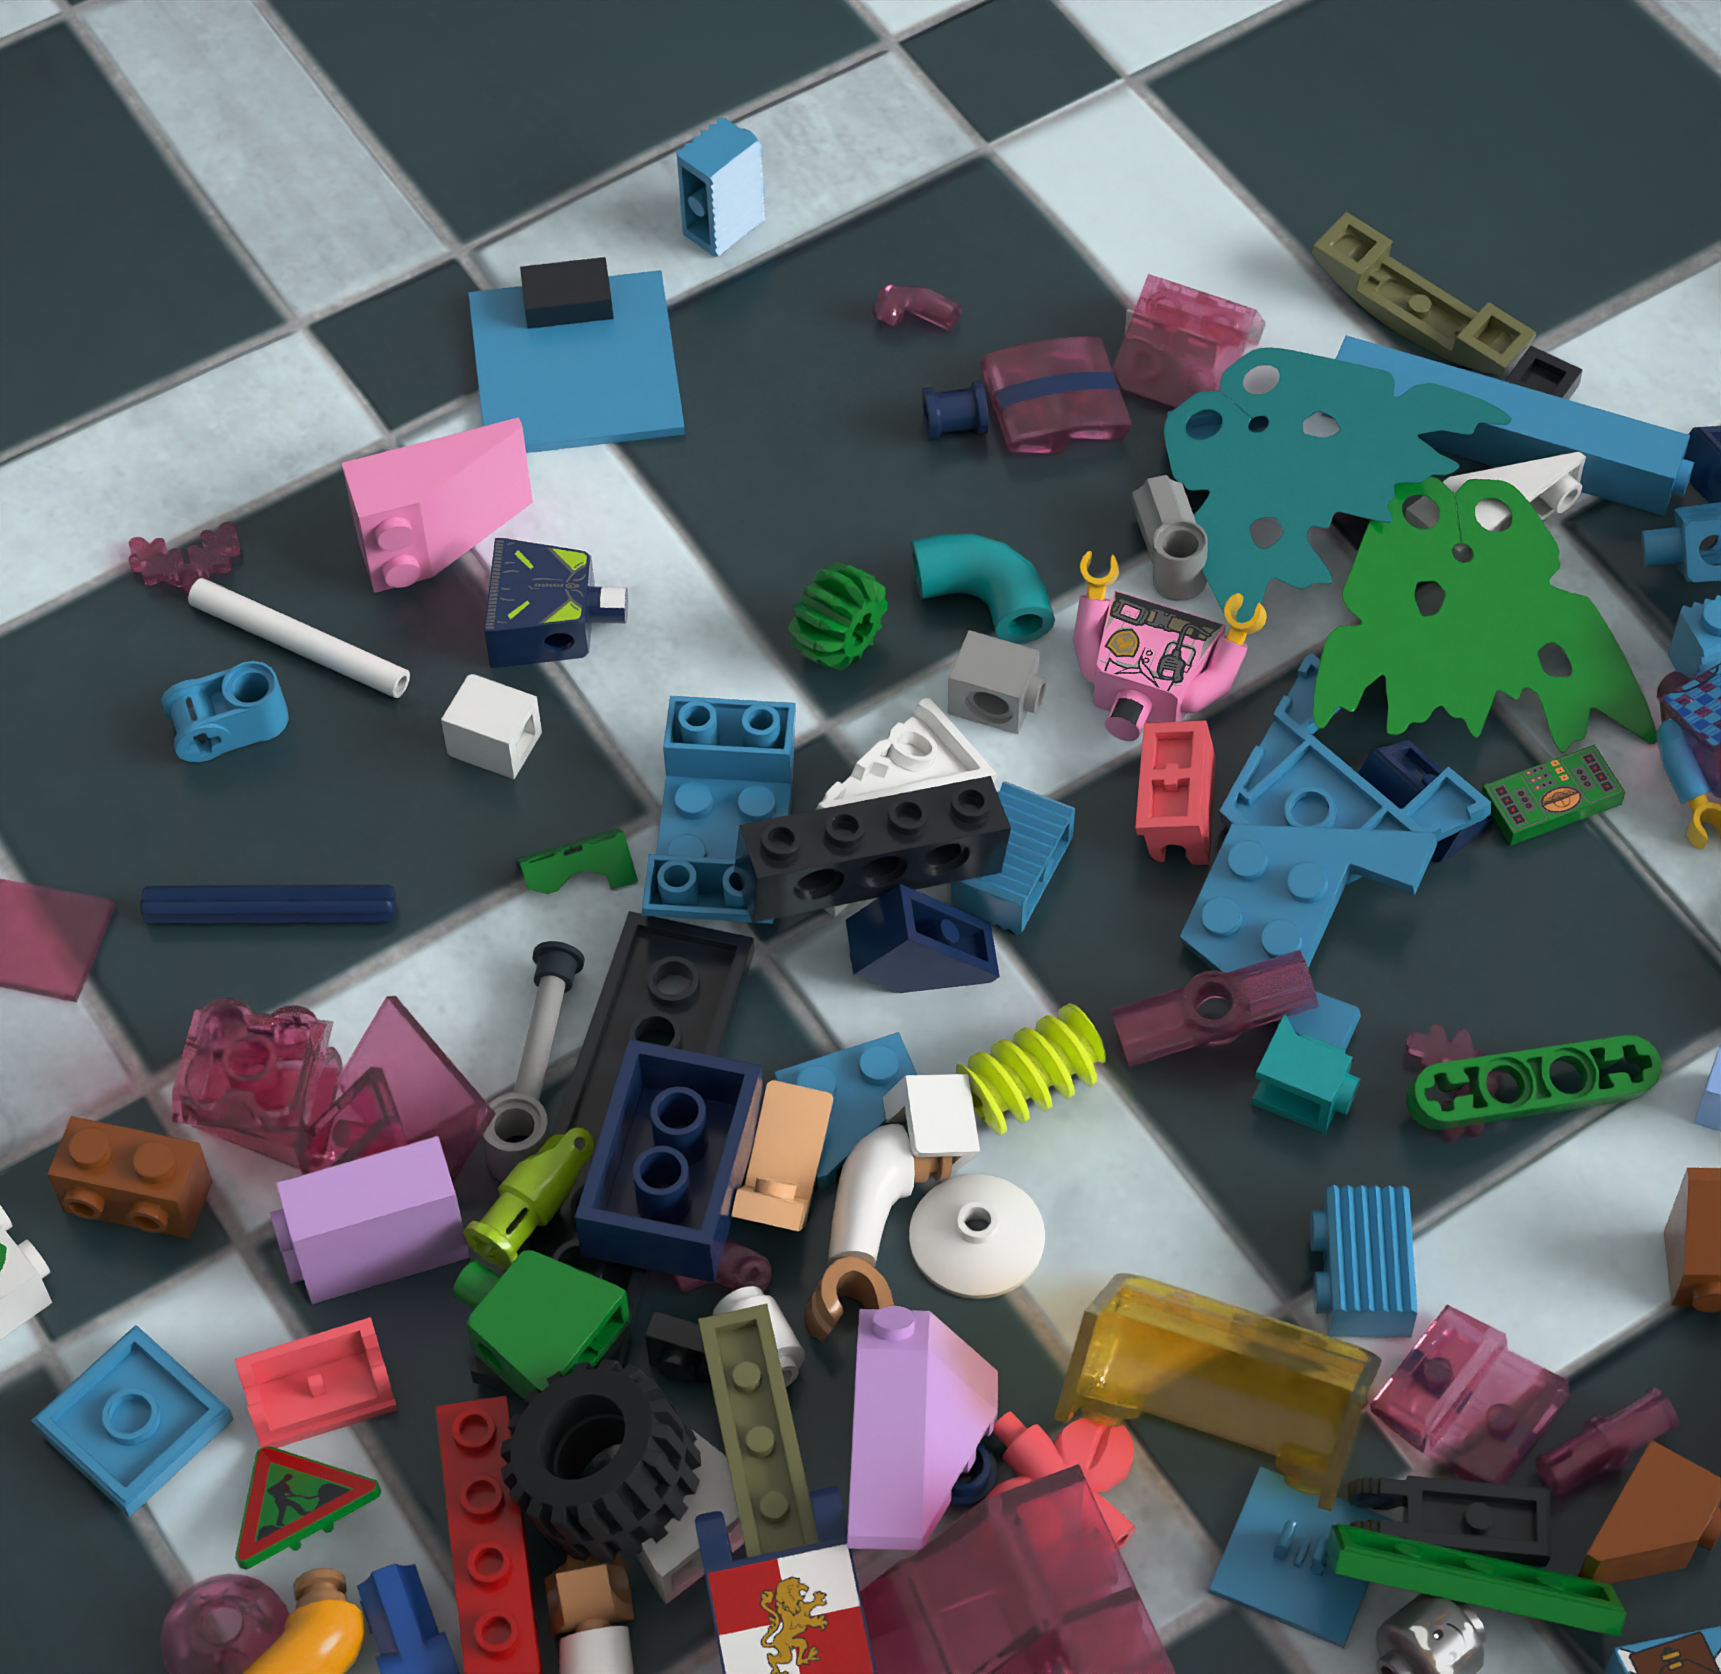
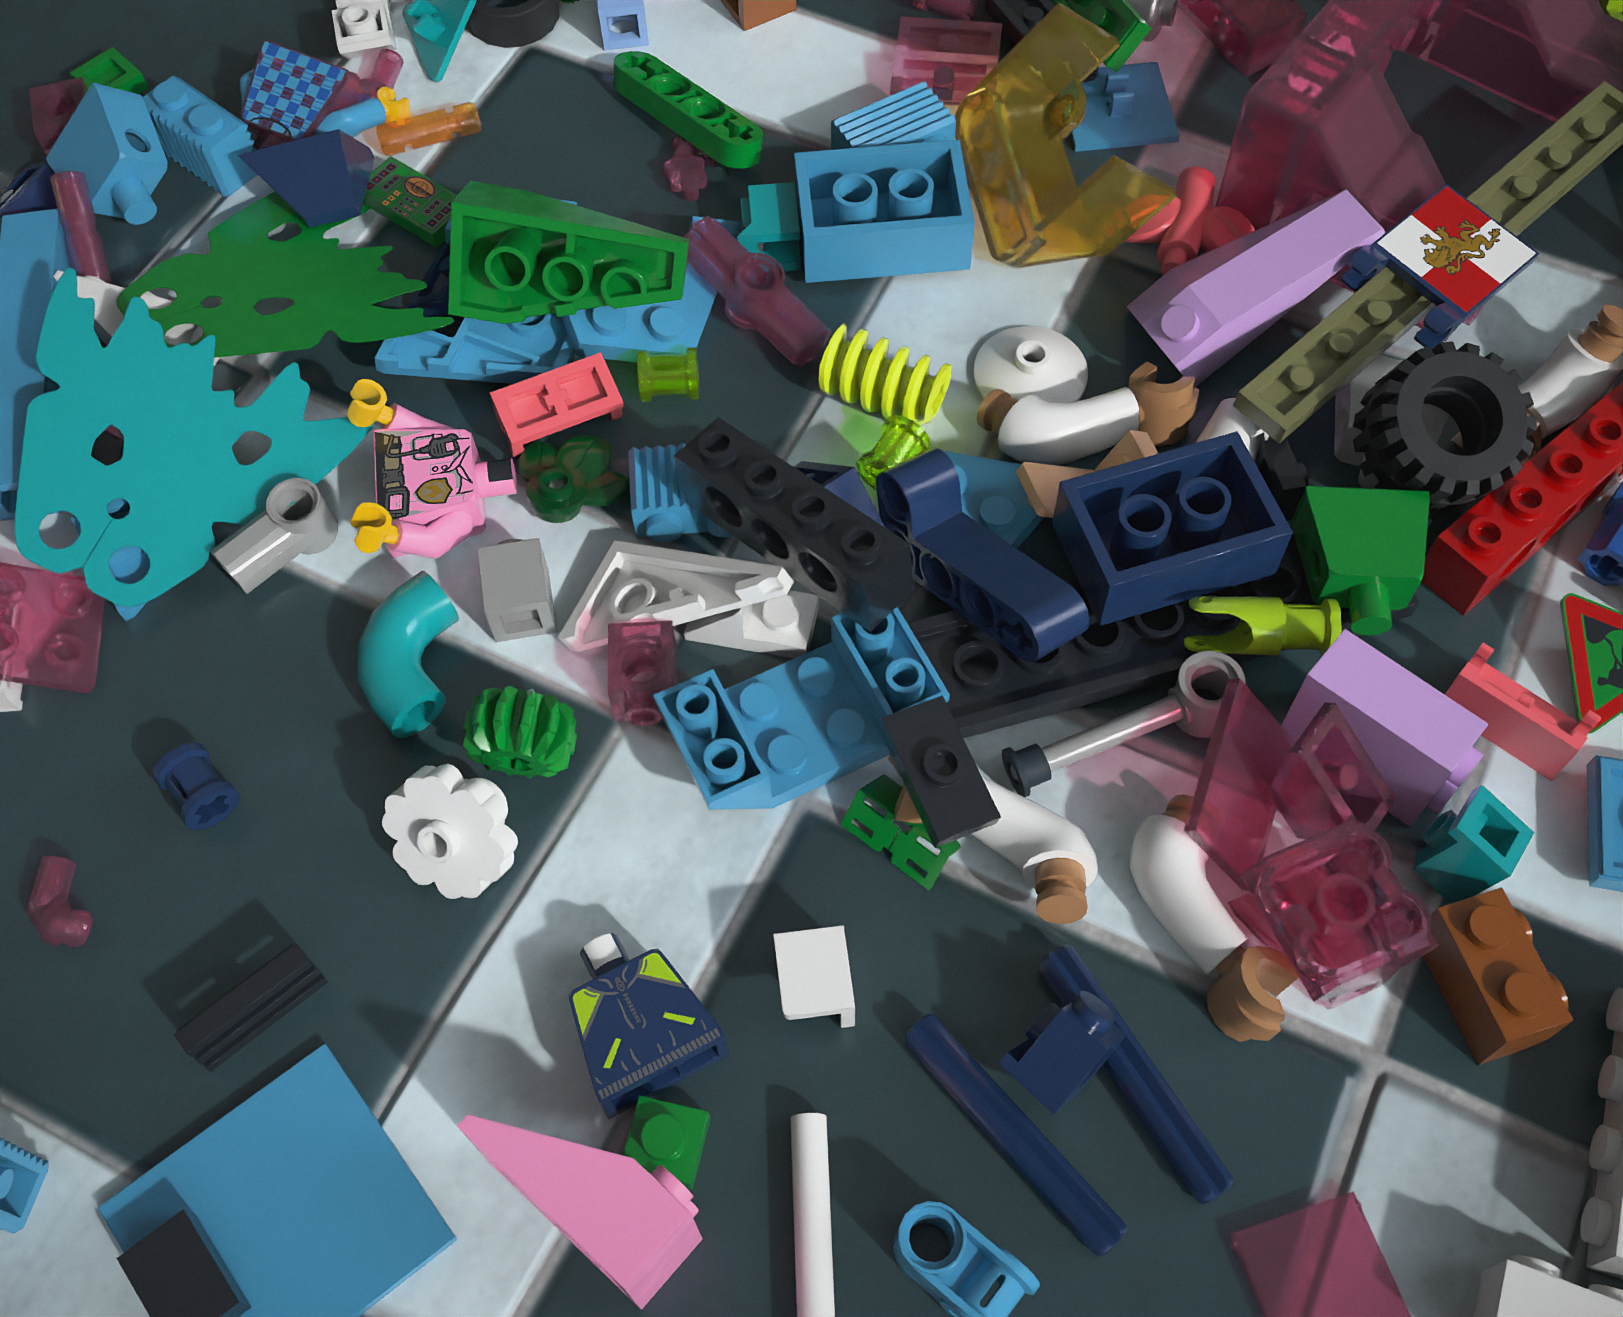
camera: 120 degrees left, 5 degrees up
white panel [883,1074,980,1171] -> none
clear pink slope [980,337,1132,454] -> none
none -> clear pink piece [50,171,112,284]
none -> black tile [173,943,328,1072]
none -> dark blue slope [238,129,374,228]
none -> clear orange axle [376,102,481,156]
none -> white plant [382,764,518,899]
none -> green wedge [448,181,689,324]
none -> dark green plate [518,435,630,523]
none -> clear pink brick [607,621,678,725]
none -> green plate [623,1096,711,1190]
none -> clear neon green bush [637,347,700,402]
none -> dark azure brick [794,140,975,283]
none -> clear neon green bush [856,415,931,490]
none -> dark blue beam [876,447,1089,662]
none -> black plate [878,695,1001,848]
none -> white piece [888,754,1098,924]
none -> dark blue axle [904,1014,1127,1257]
none -> dark blue brick [999,991,1127,1114]
none -> piece [1130,794,1304,1042]
none -> teal brick [1413,785,1535,904]

